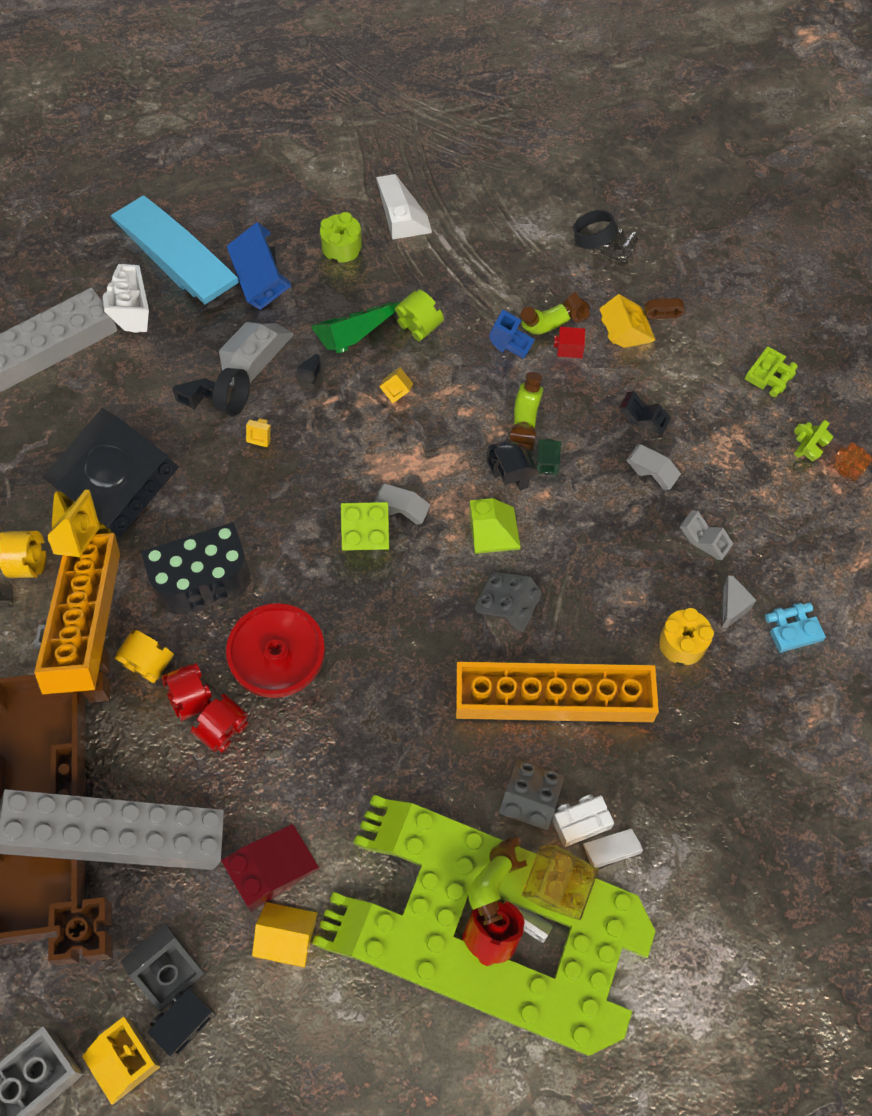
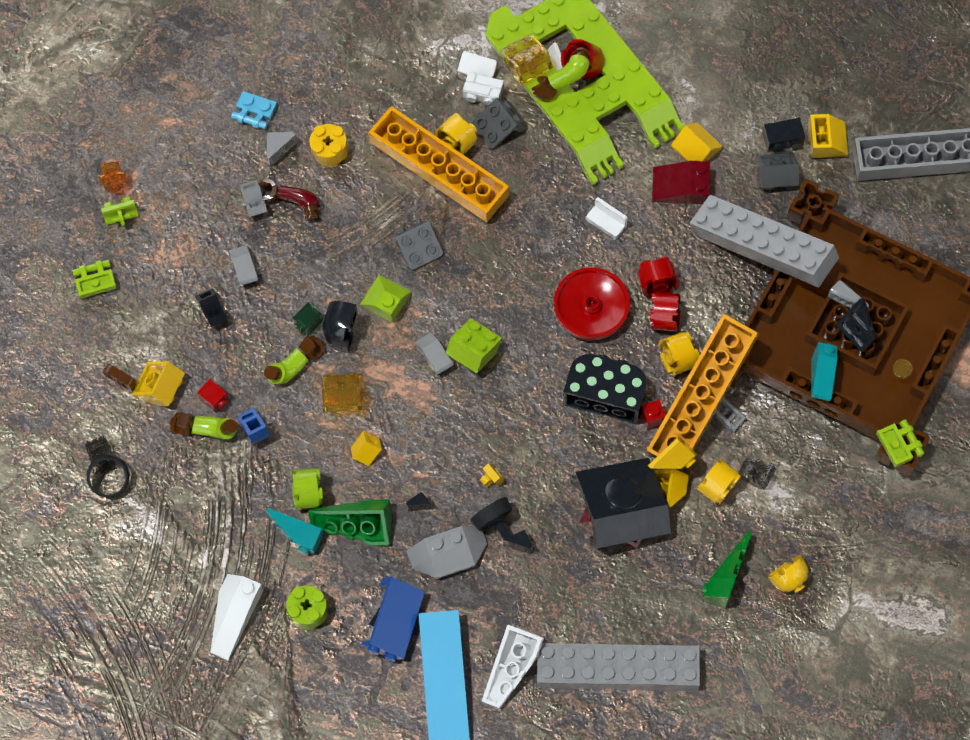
camera: 140 degrees left, 5 degrees up
none -> piece [258,179,320,221]
none -> teal slope [266,508,323,555]
none -> clear yellow slope [322,372,362,412]
none -> yellow brick [434,113,477,155]
none -> white panel [586,197,628,240]
none -> red brick [640,399,666,430]

